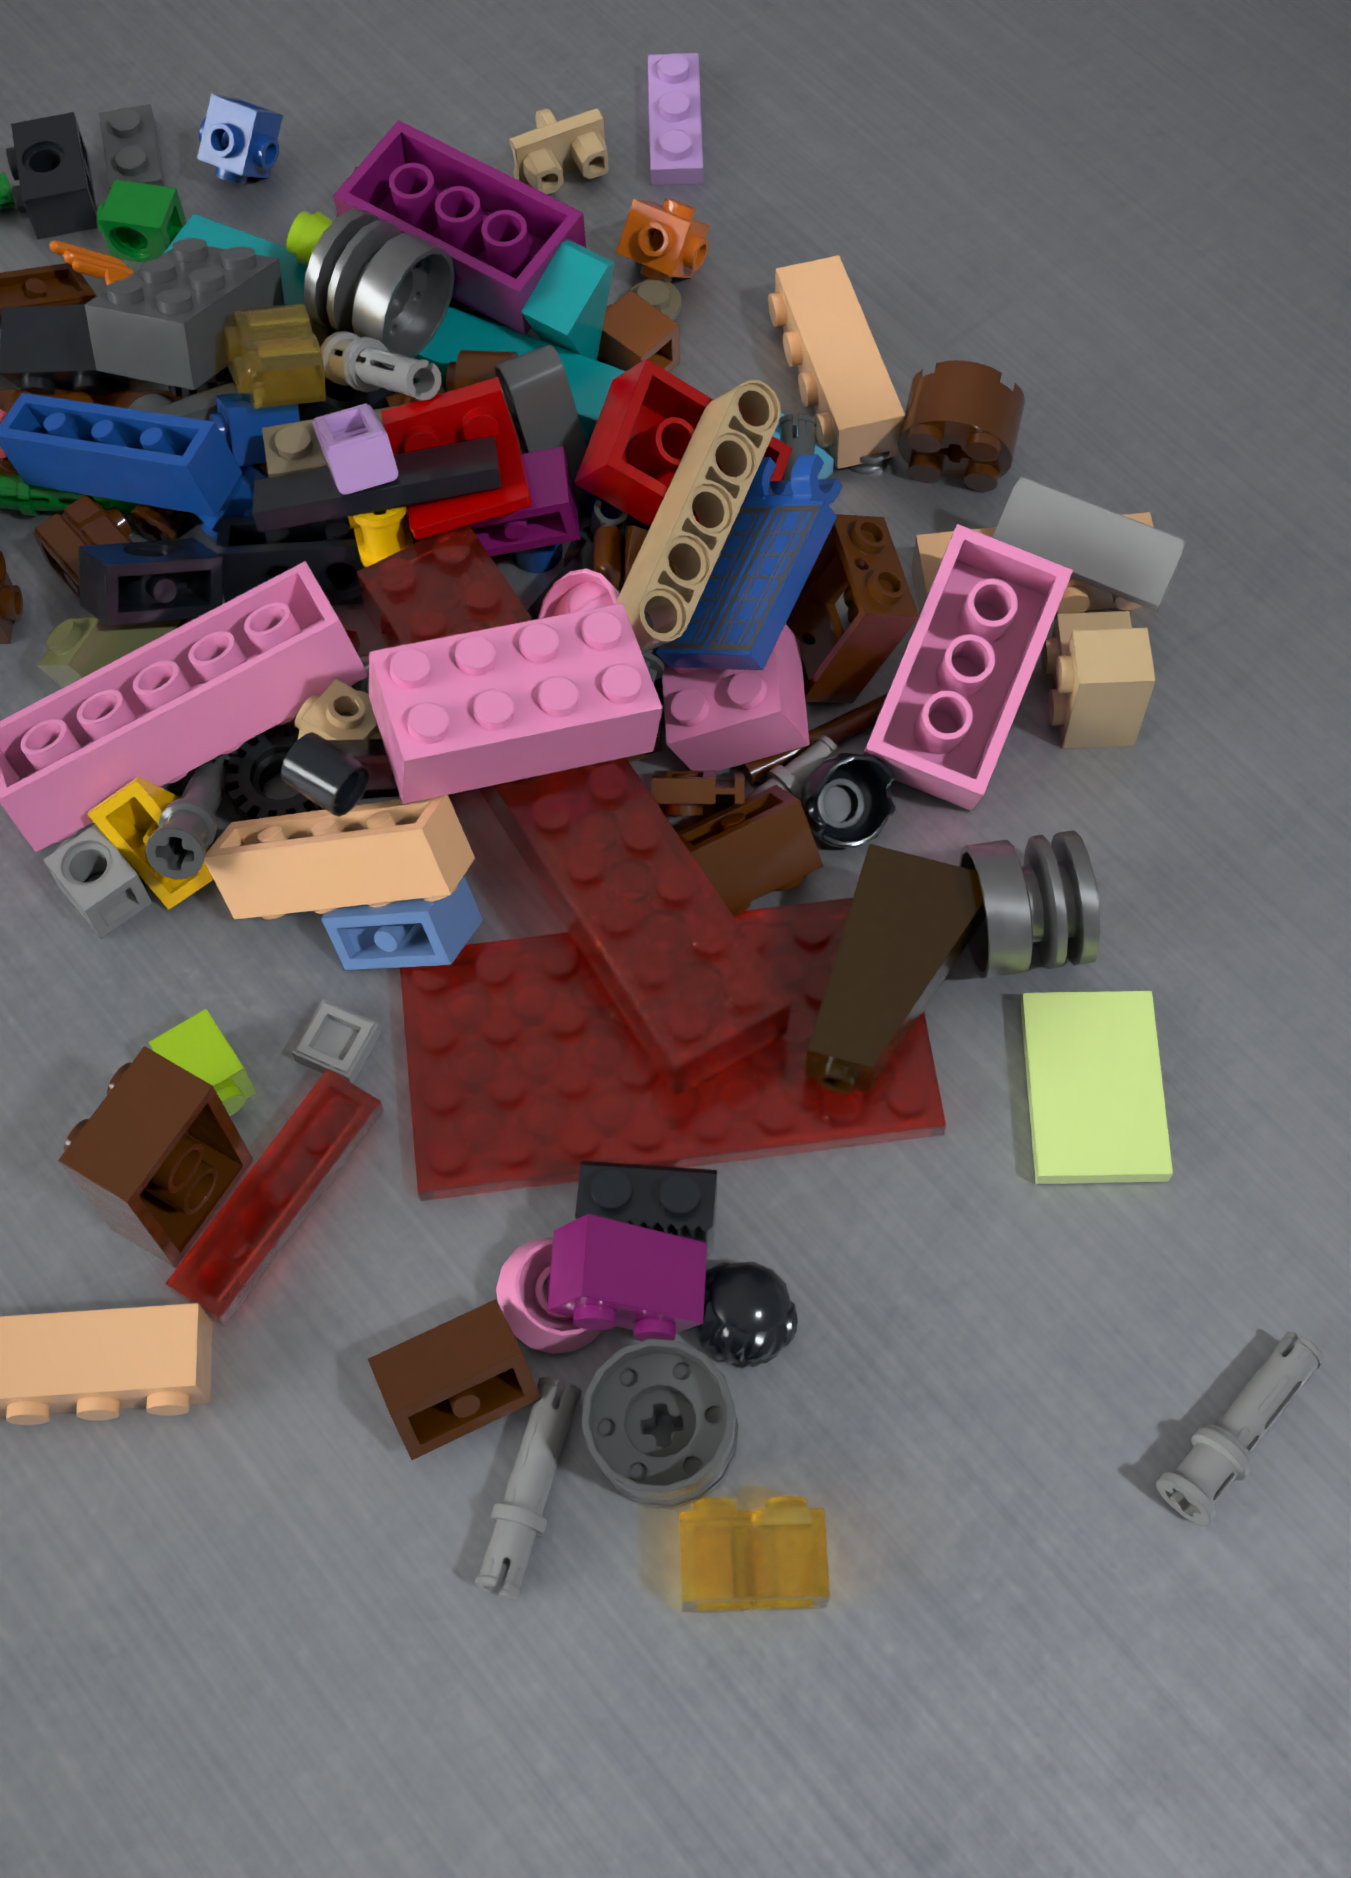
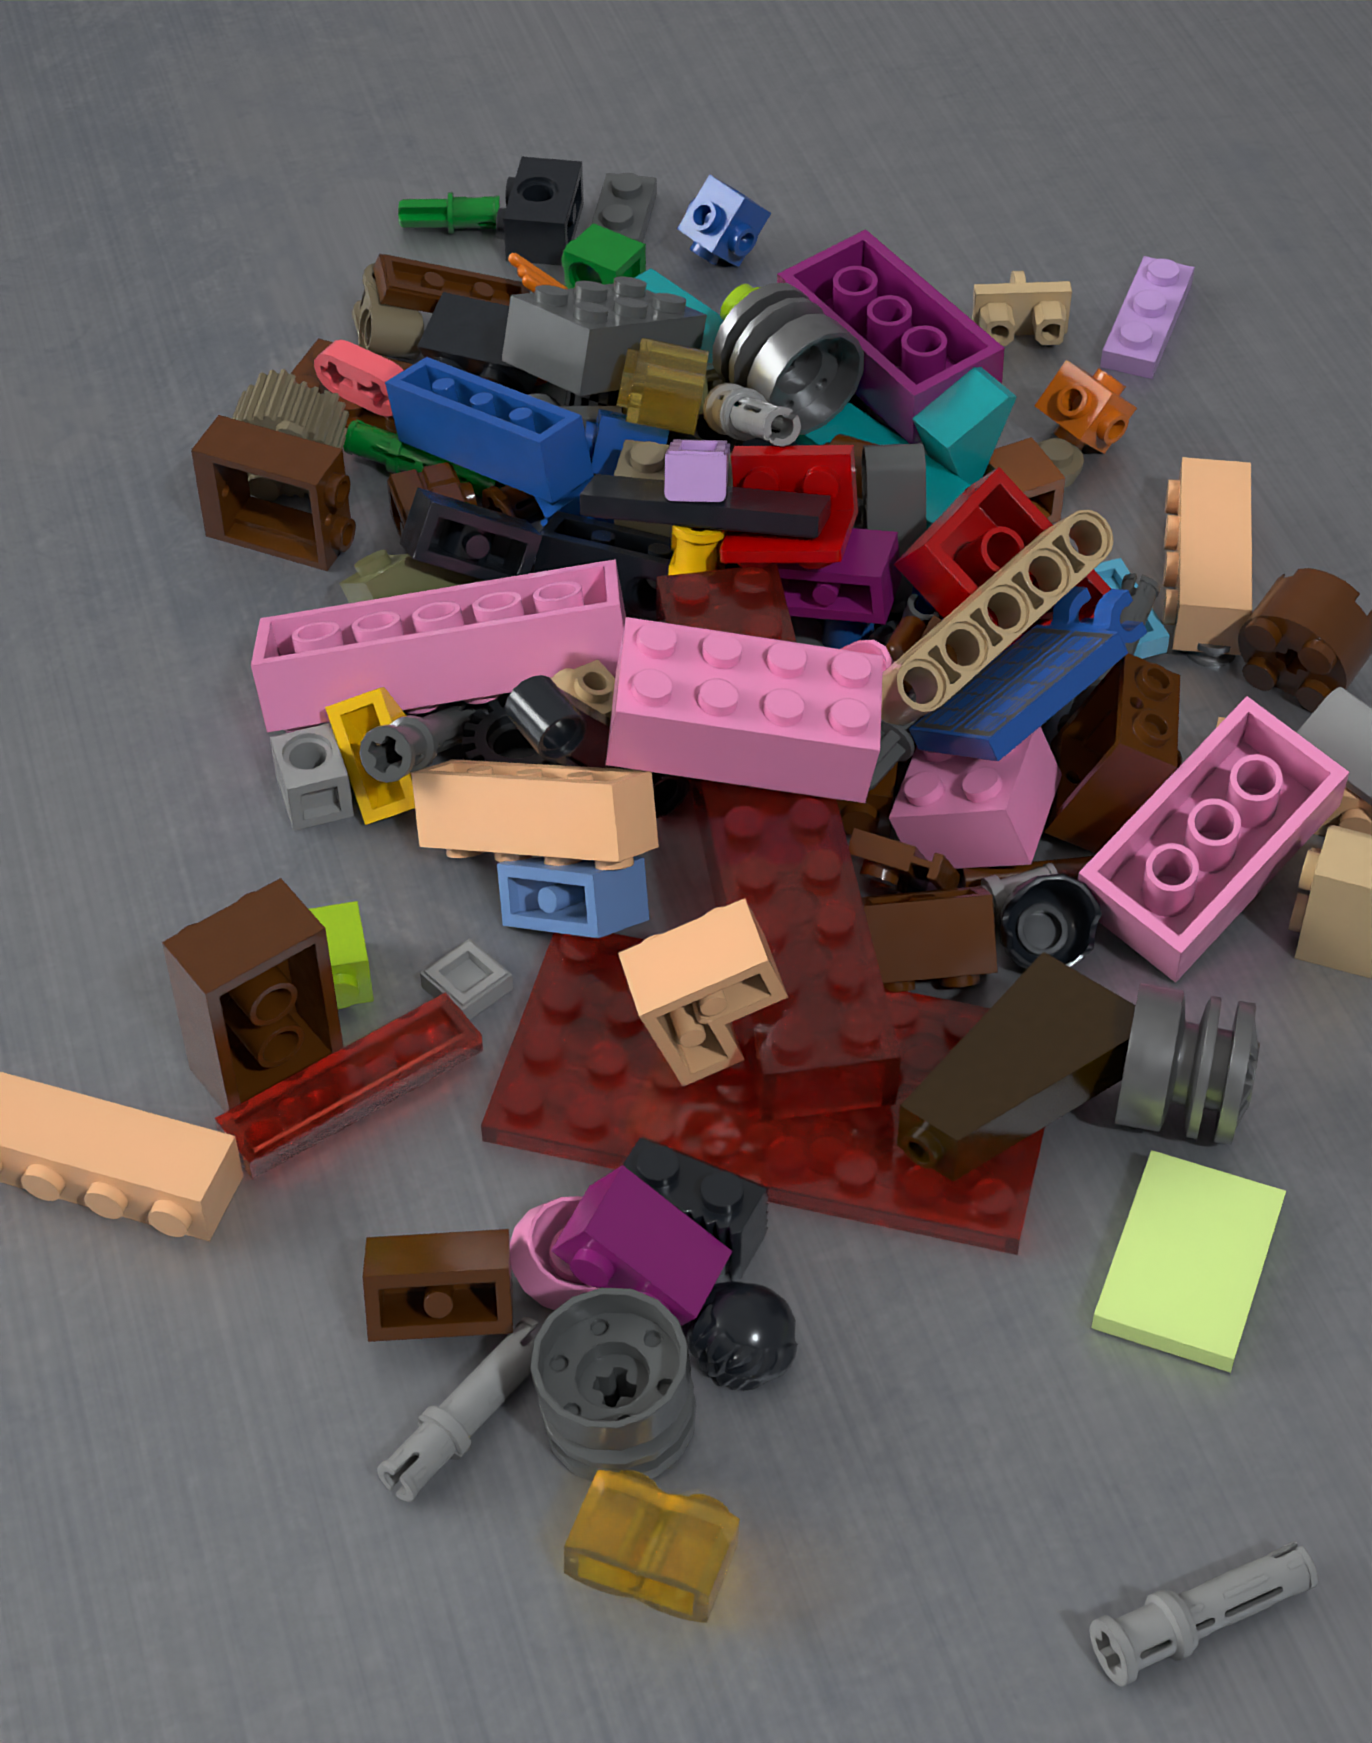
camera: 20 degrees right, 15 degrees down
none -> light nougat brick [618,898,788,1086]

